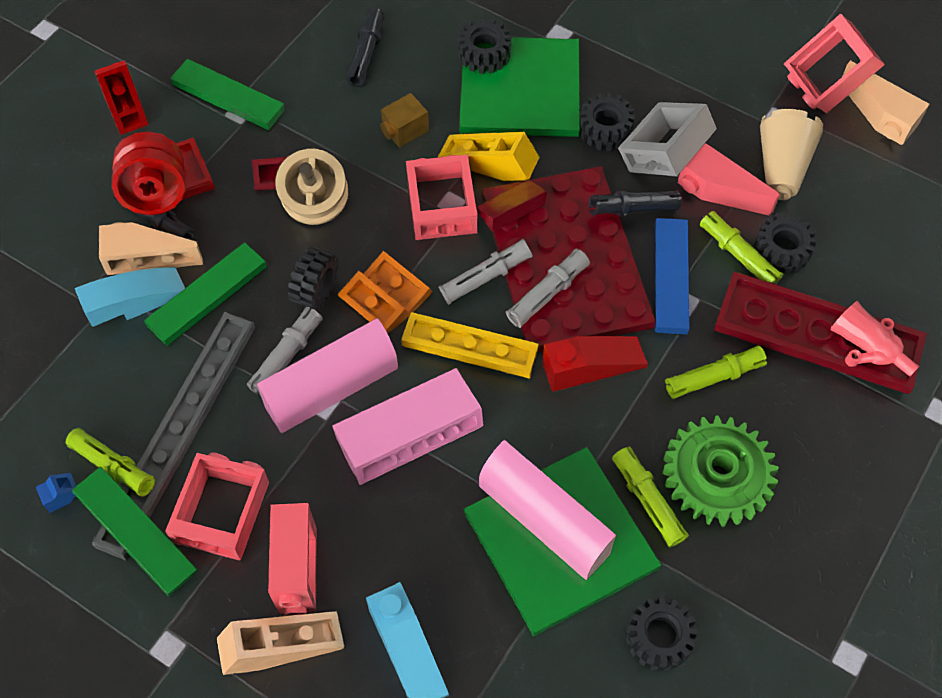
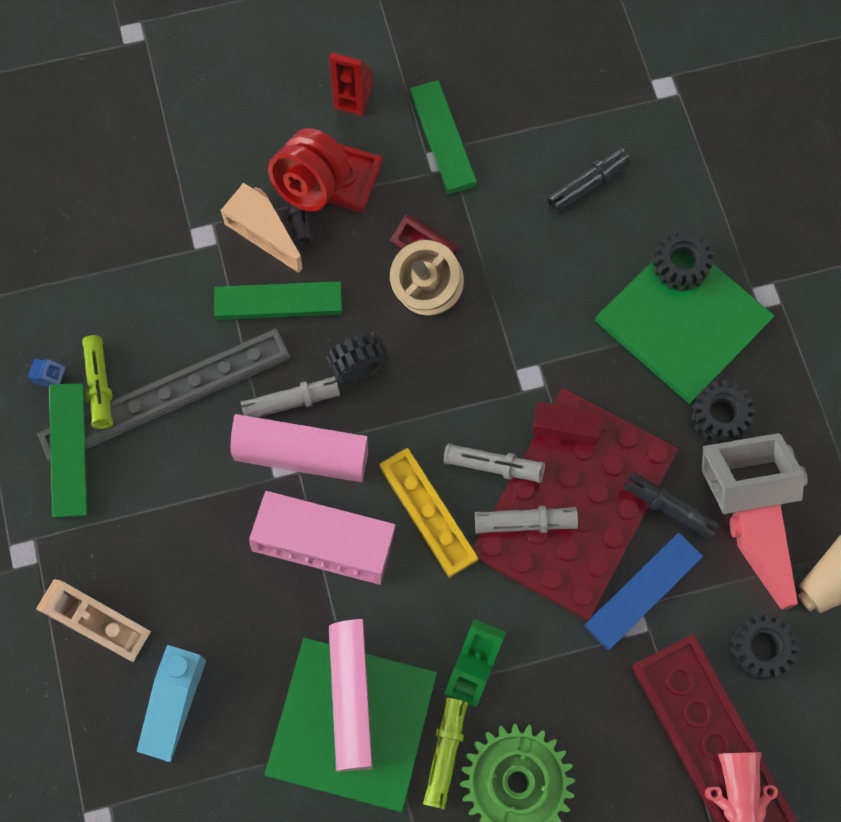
camera: 40 degrees right, 10 degrees up
medium azure slope [74,267,185,327] -> none
coral window [166,453,269,561] -> none
coral window [268,503,317,616] -> none
orange slope [338,251,432,334] -> none
pearl gold brick [380,93,429,148] -> none
coral window [406,154,477,240] -> none
yellow slope [438,132,540,181] -> none
red slope [542,336,648,392] -> none
lime pin [665,345,767,399] -> none
lime pin [700,211,783,284] -> none
none -> green slope [444,619,506,707]

